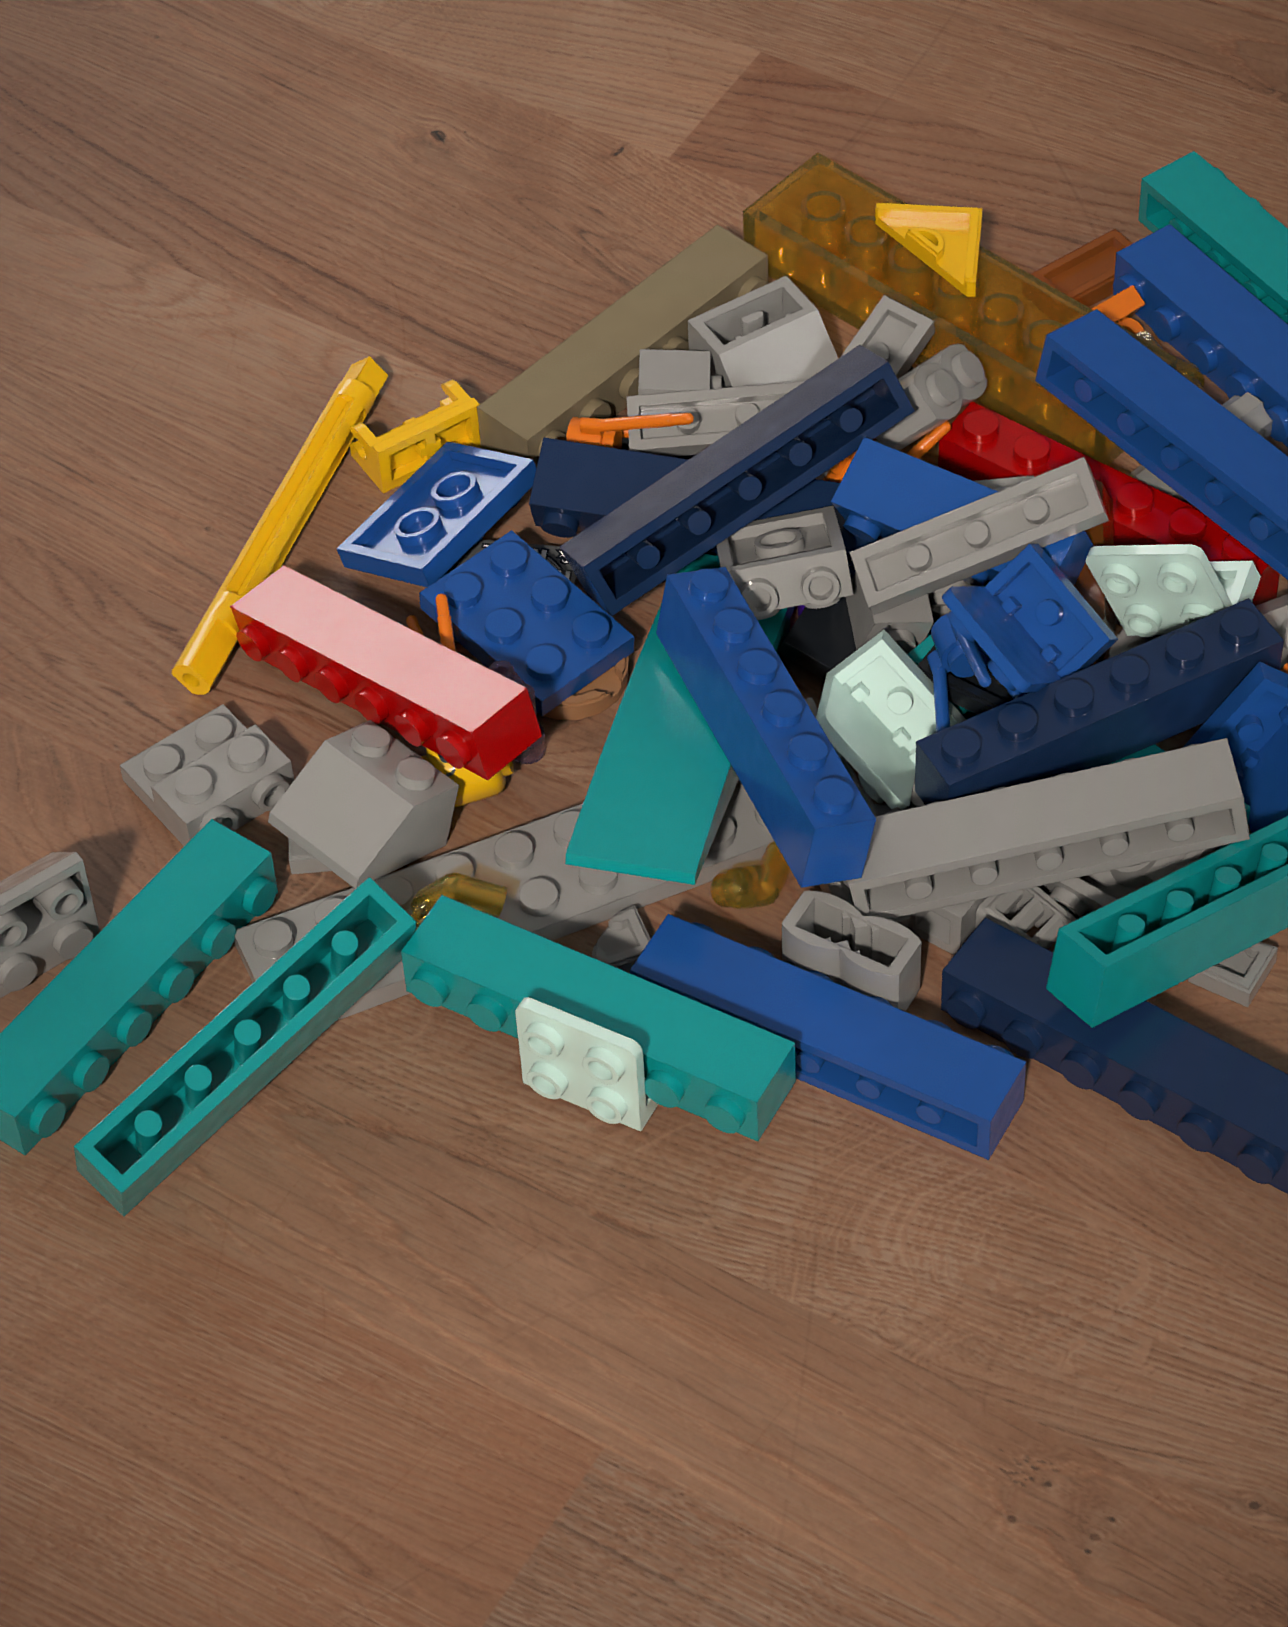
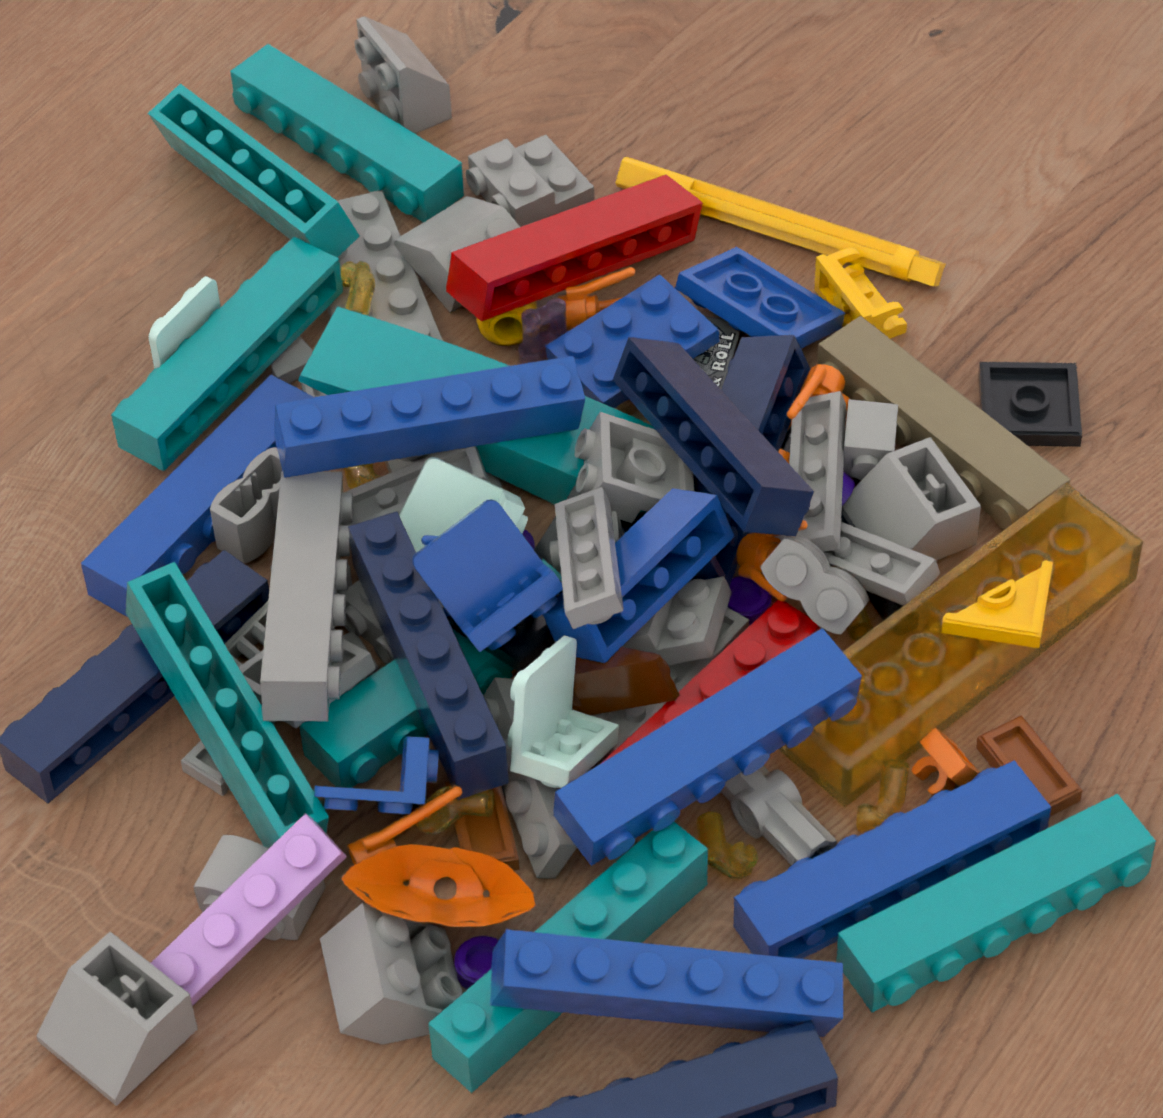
camera: 95 degrees right, 0 degrees up
none -> black tile [978,362,1082,447]

